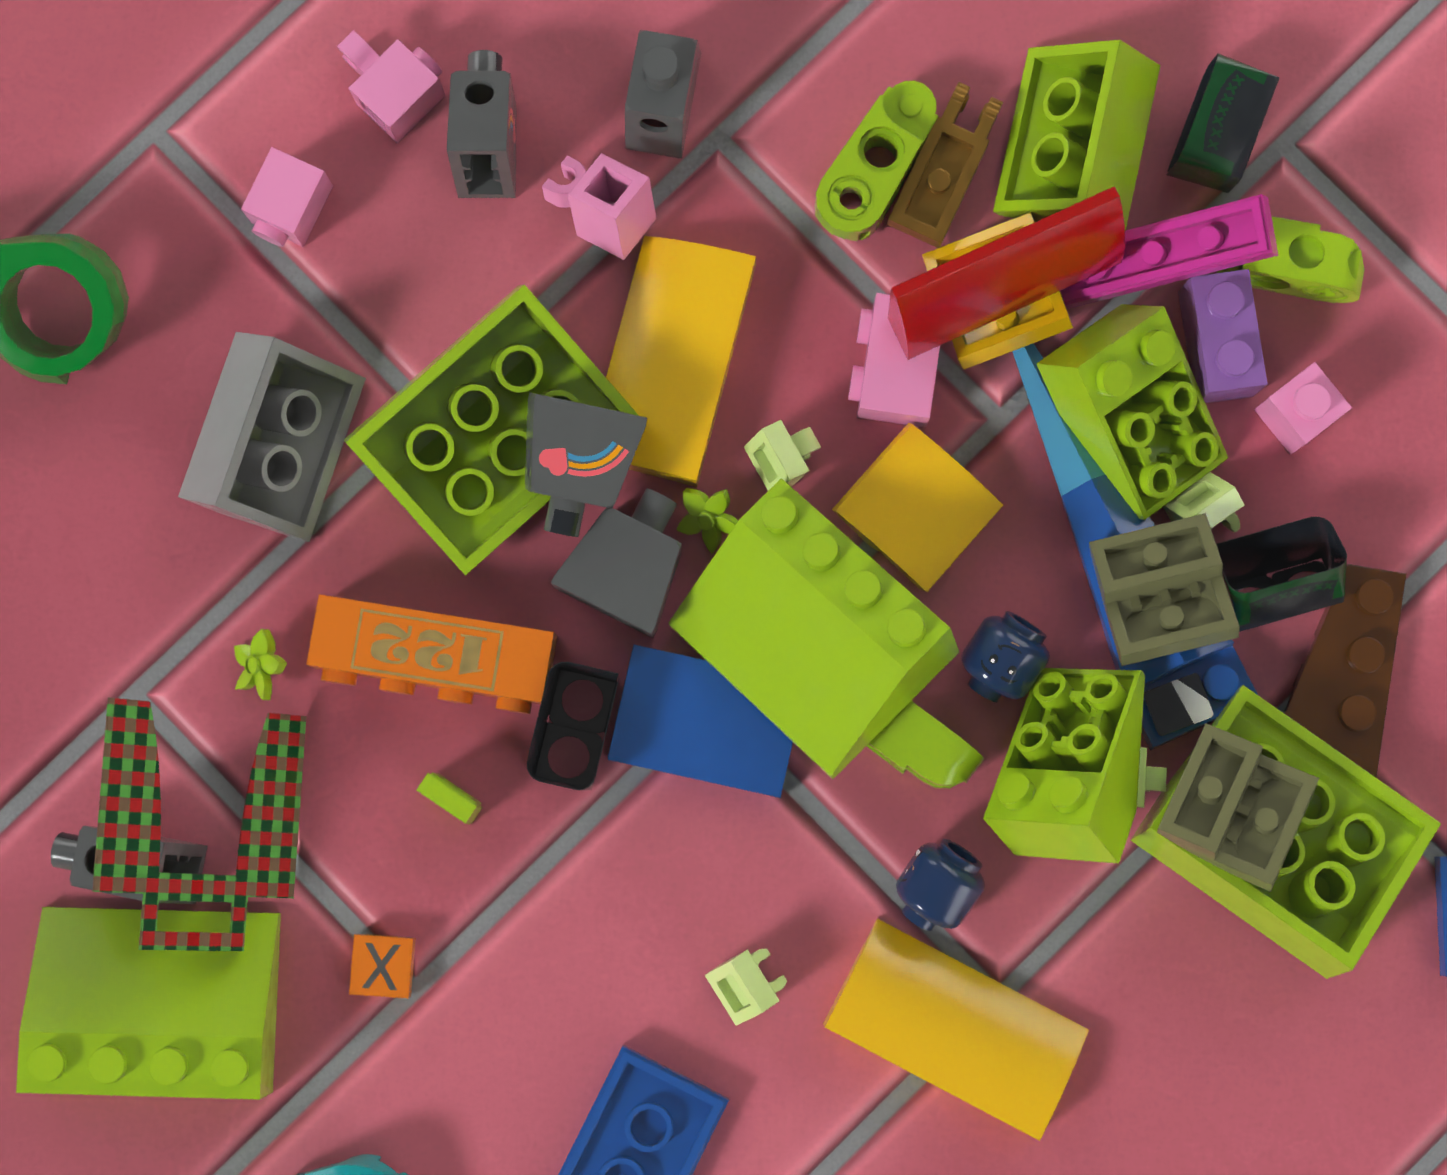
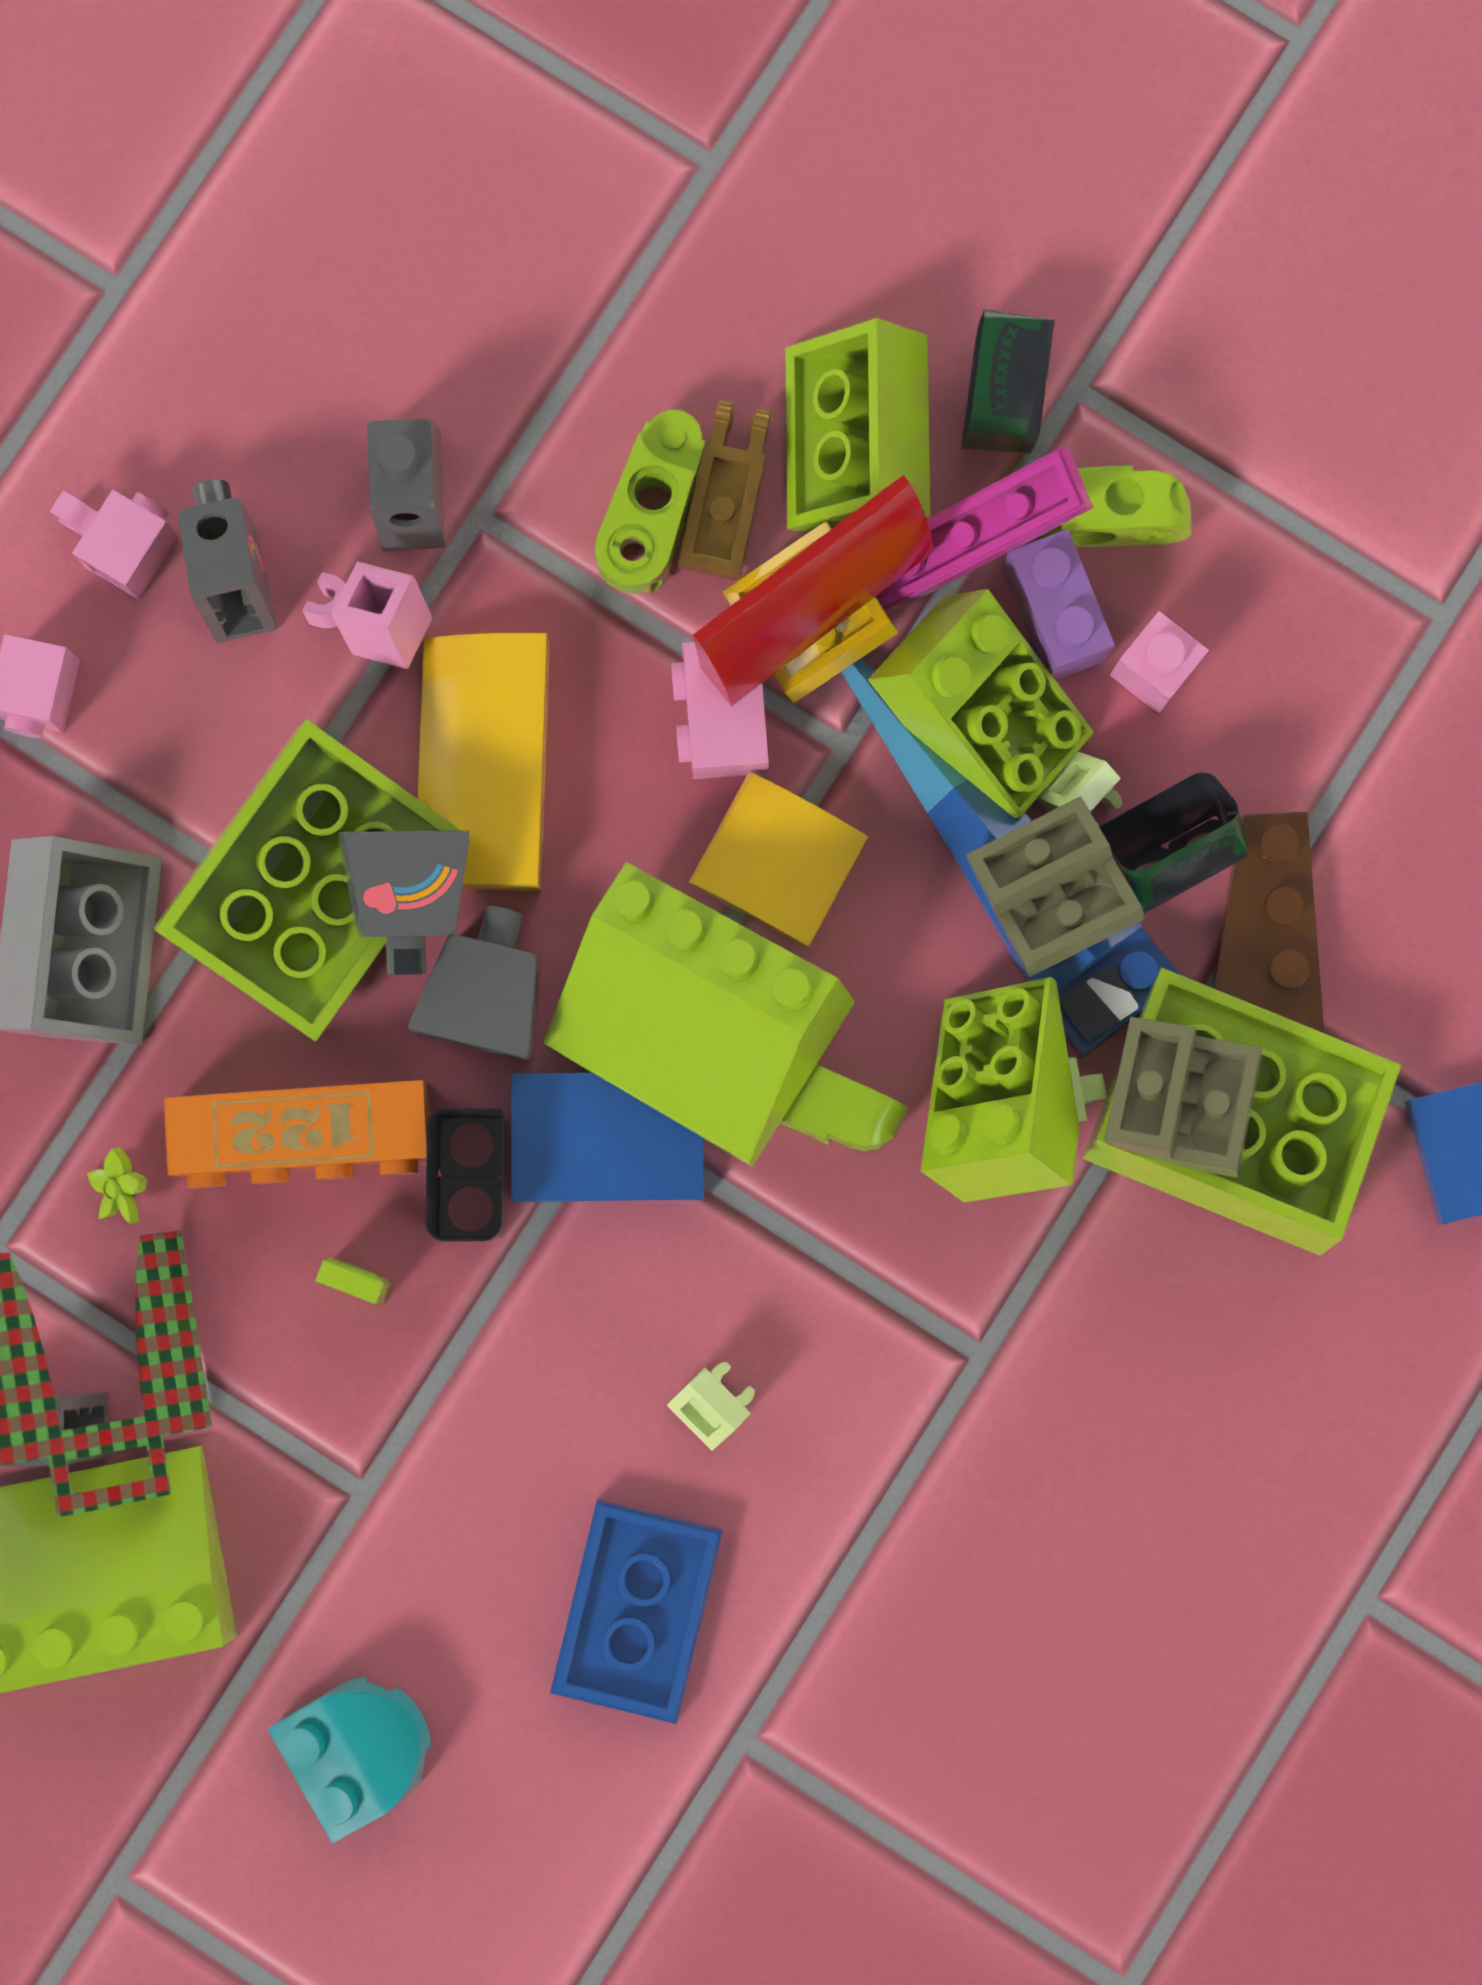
camera: 15 degrees left, 0 degrees up
orange tile [349,934,416,999] -> none
lime plant [676,488,738,554] -> none
yellowish green tile [744,420,821,491] -> none
yellow slope [823,918,1089,1141] -> none
dark blue head [896,839,985,931] -> none
dark blue head [961,611,1050,703] -> none

